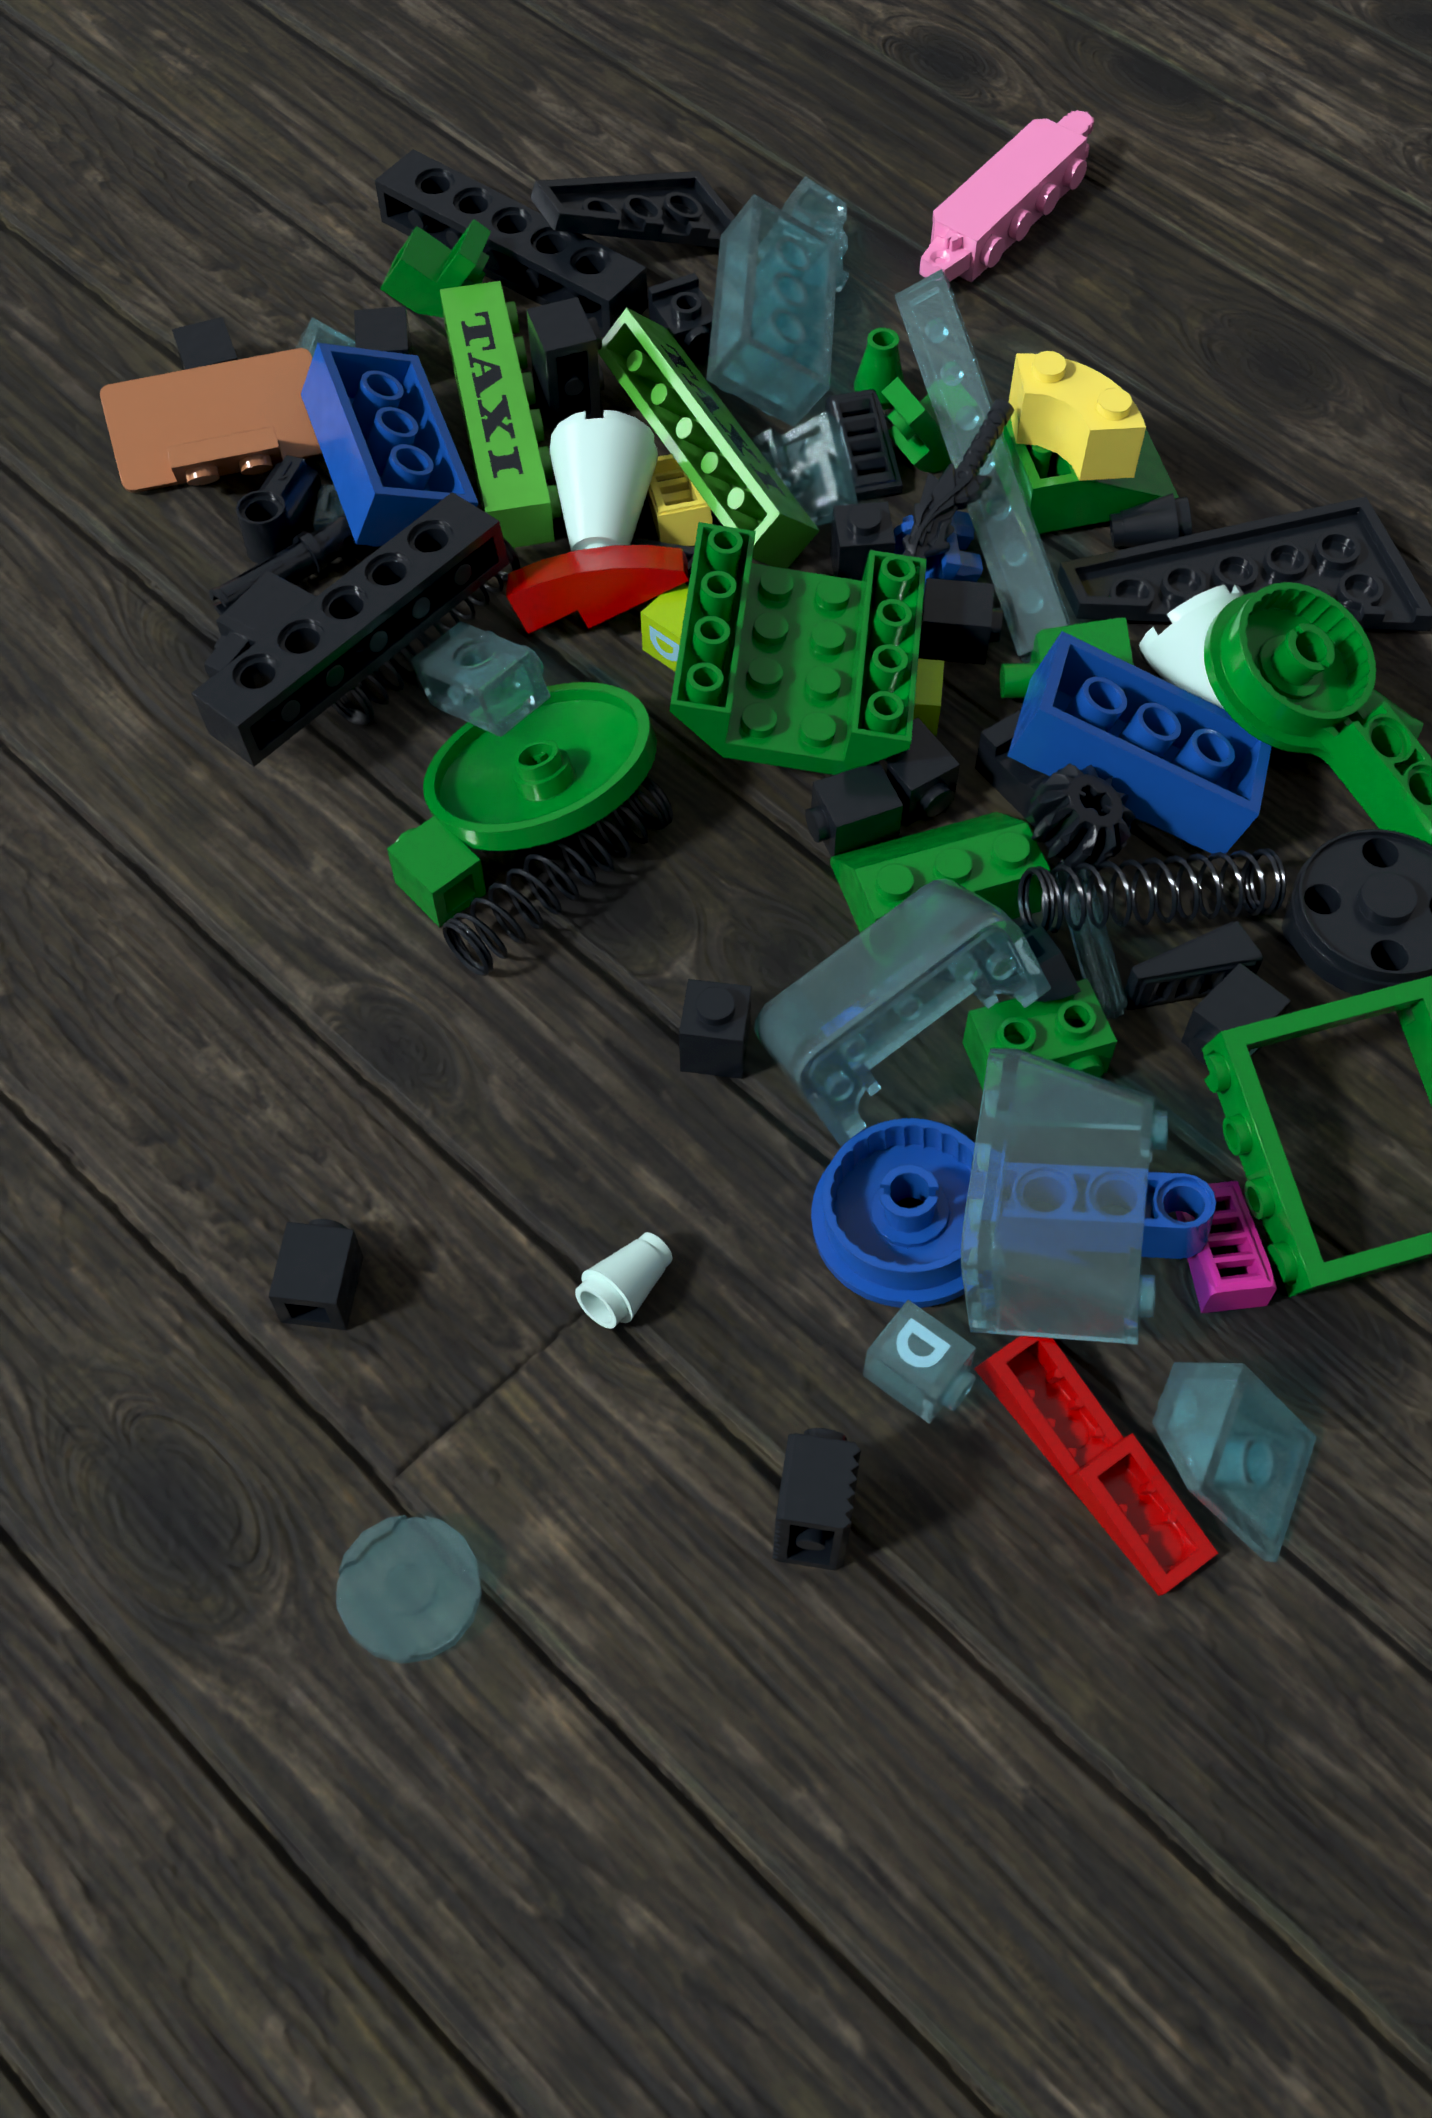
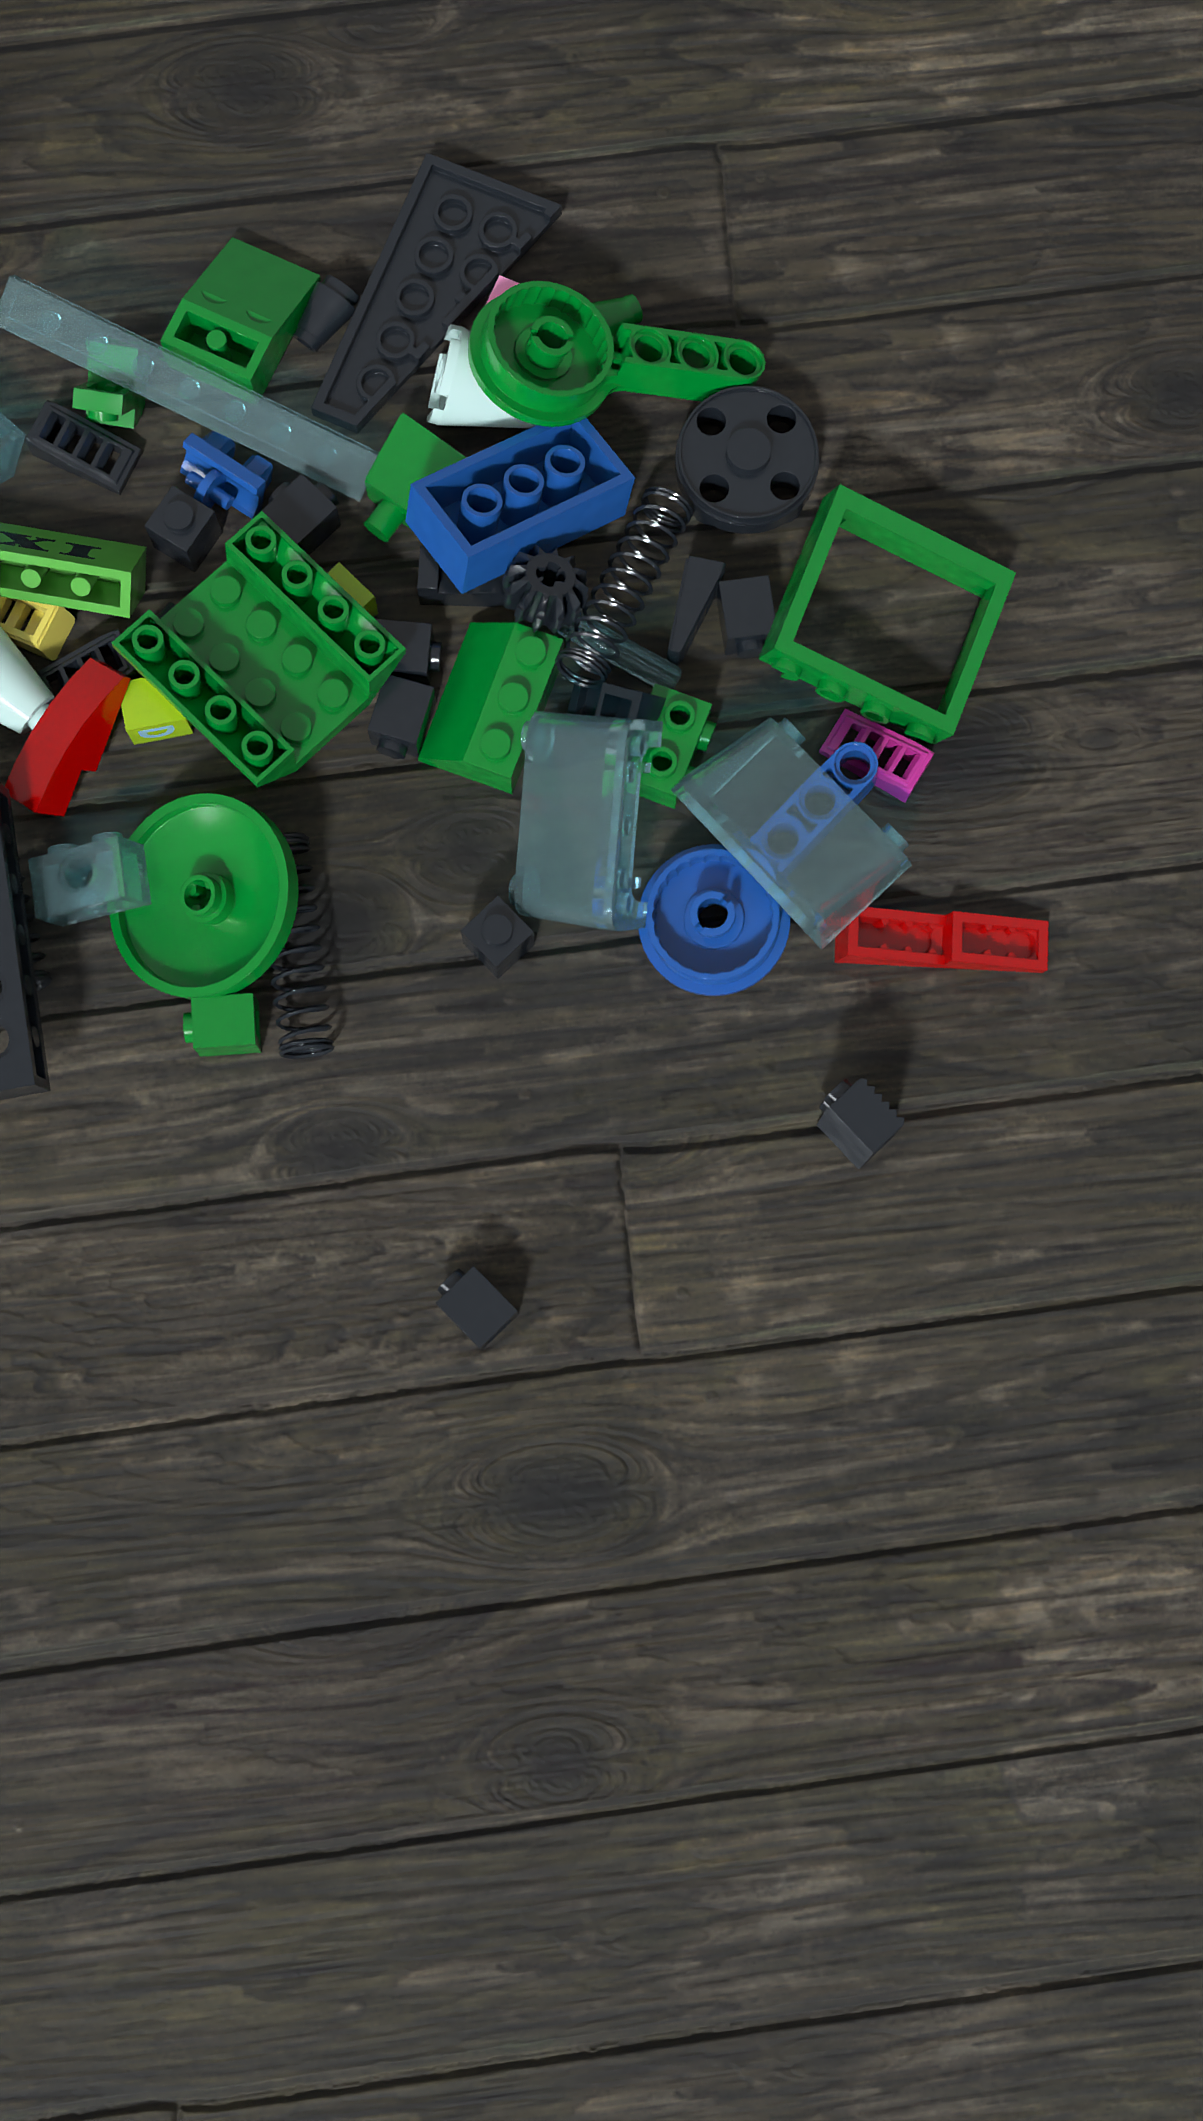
camera: 55 degrees left, 20 degrees up
clear light blue tile [336,1515,482,1664] -> none
light aqua cone [575,1232,673,1329] -> none
clear light blue slope [751,411,858,525] -> none
green cone [853,328,905,410] -> none
clear light blue brick [863,1300,976,1424] -> none
black sword [902,399,1014,559] -> none
light yellow brick [1008,351,1146,481] -> none
clear light blue slope [1152,1362,1317,1562] -> none

